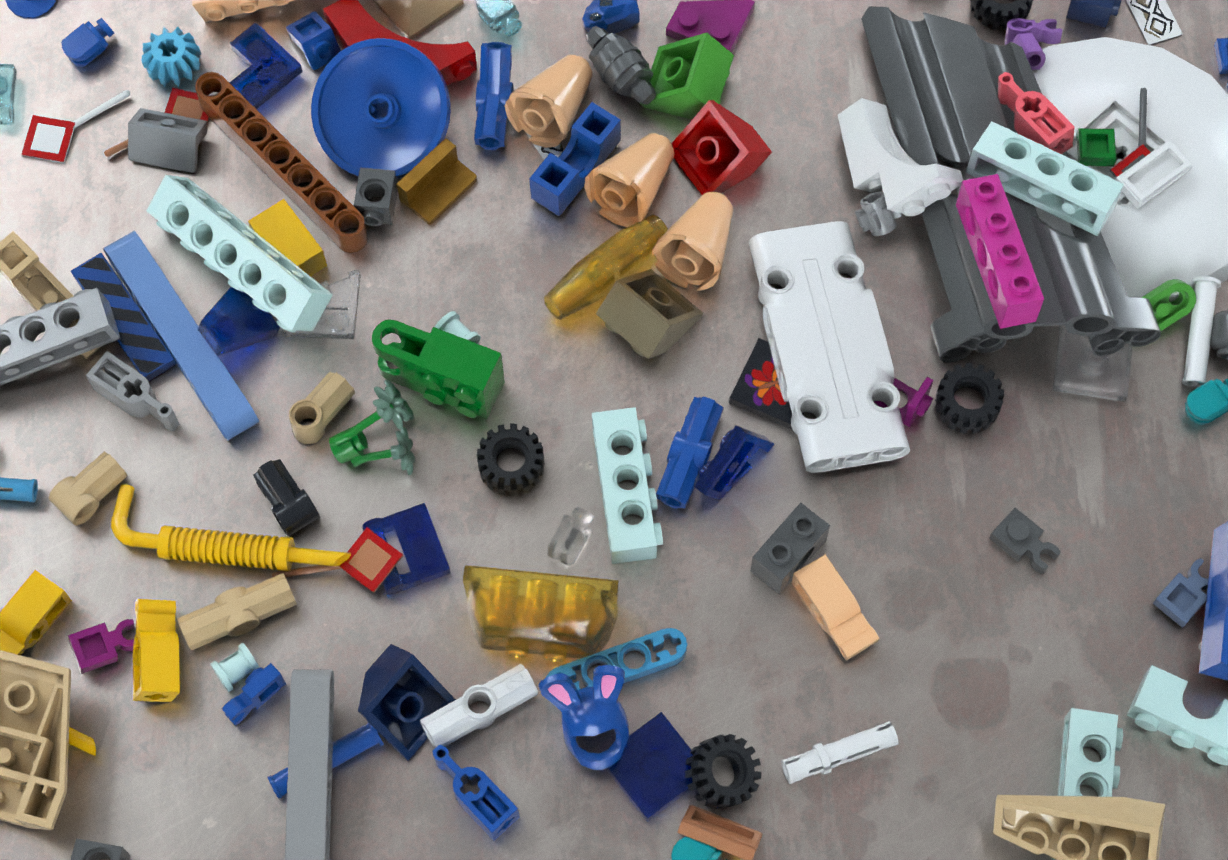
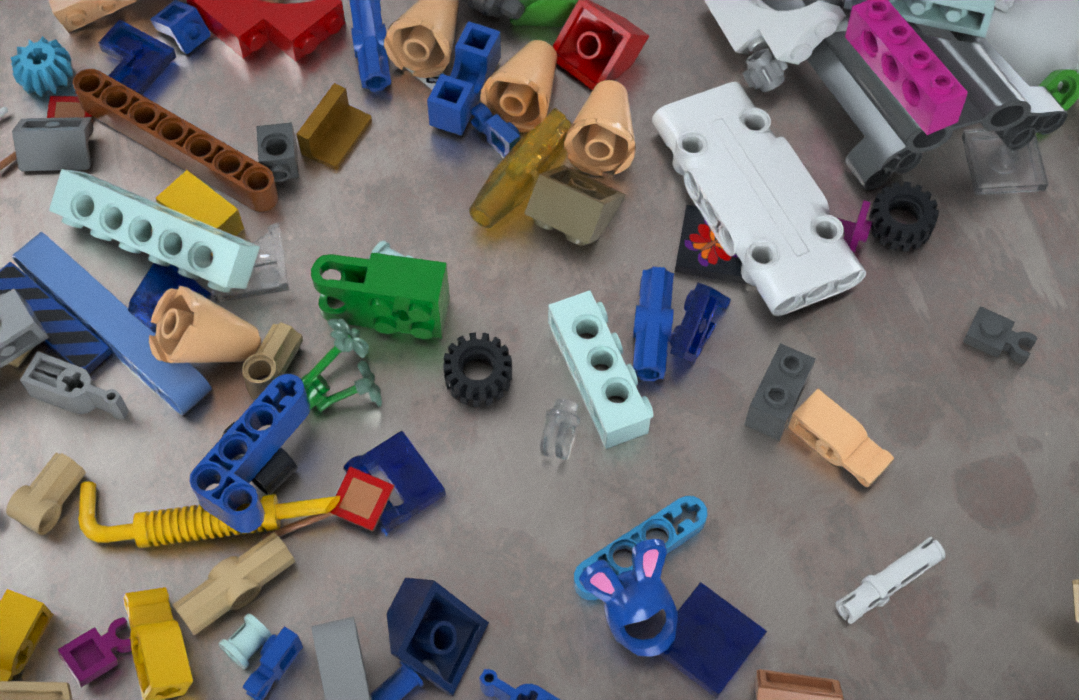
camera: 15 degrees left, 5 degrees down
blue dish [311,38,451,179] -> none
white piece [420,664,538,748] -> none
clear yellow windscreen [463,565,619,662] -> none
black tyre [684,734,762,809] -> none
none -> light nougat cone [149,286,261,363]
none -> blue beam [189,374,310,533]
none -> blue plate [470,102,521,163]

